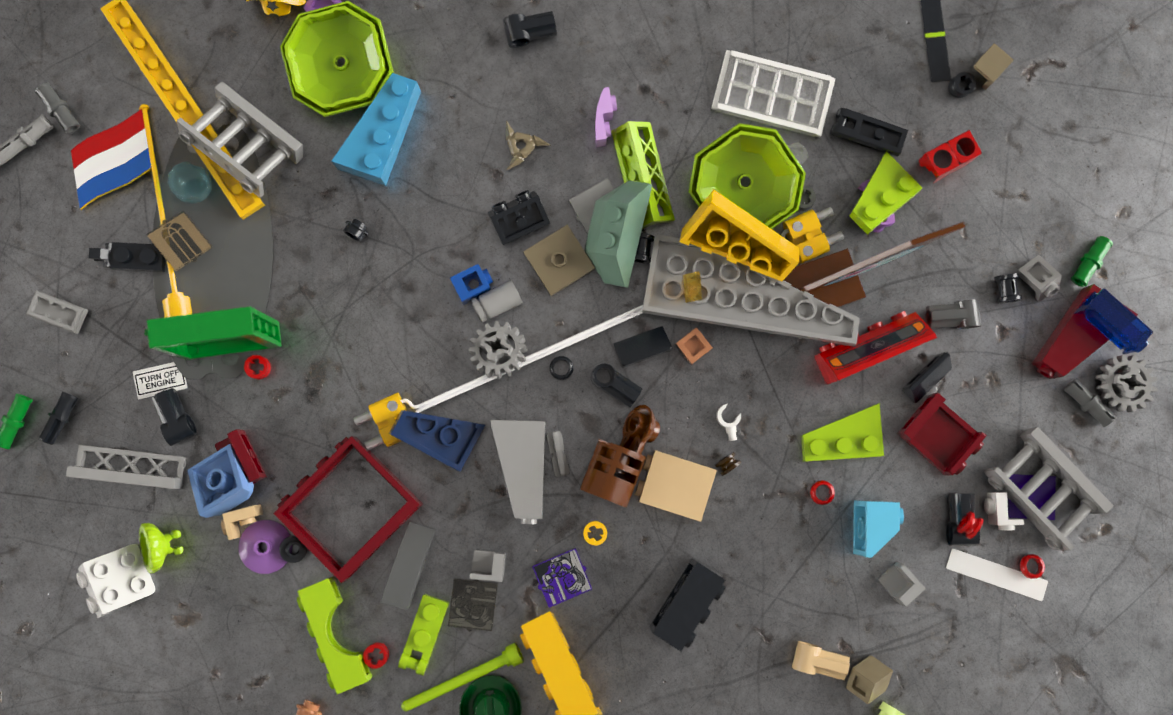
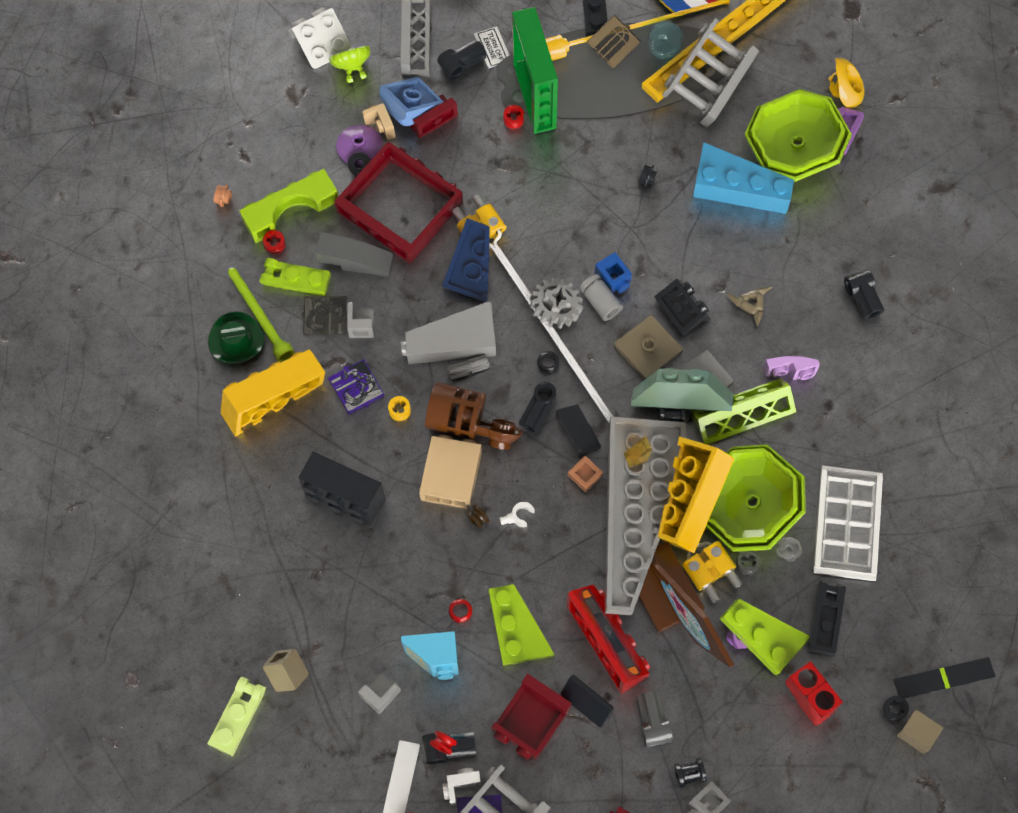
camera: 90 degrees right, 15 degrees down
tan piece [792,641,850,680] -> none

